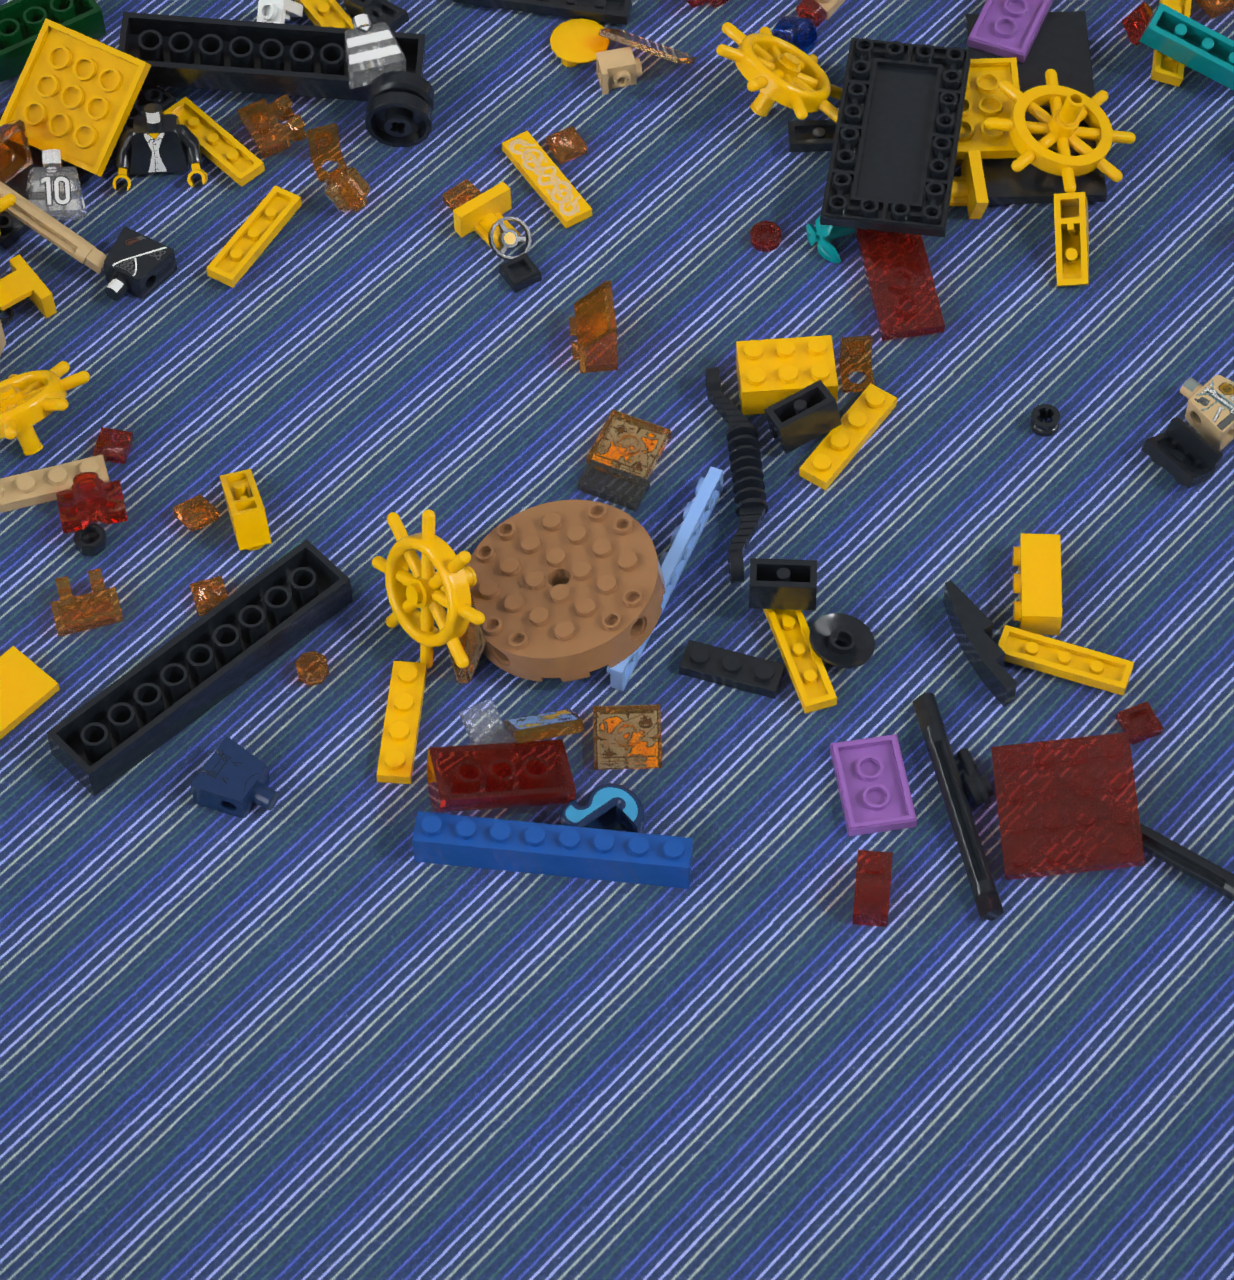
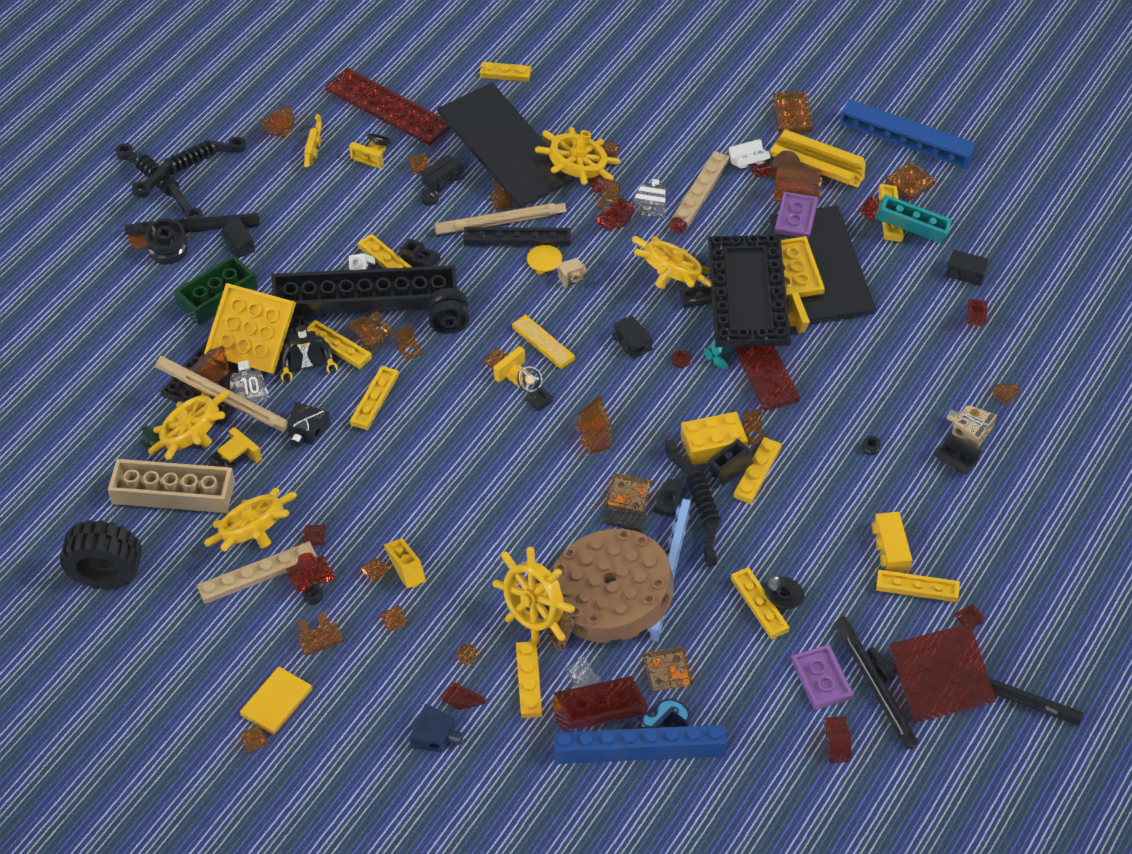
camera: 10 degrees left, 5 degrees down
black brick [46,539,353,796] -> none
clear orange head [324,165,370,213] -> none
clear torso [344,14,406,89] -> none
clear orange tile [504,709,584,743] -> none
clear orange tile [546,126,587,164] -> none
clear orange piece [599,28,696,64] -> none
black plate [679,640,785,699] -> none
black brick [749,558,818,611] -> none
clear blue head [772,16,817,55] -> none
black slope [943,580,1017,707] -> none
yellow piece [984,69,1136,193] -> none
yellow slope [1054,192,1089,287] -> none
none -> clear red tile [442,682,486,710]
none -> black brick [612,315,653,359]
none -> black tile [654,478,686,518]

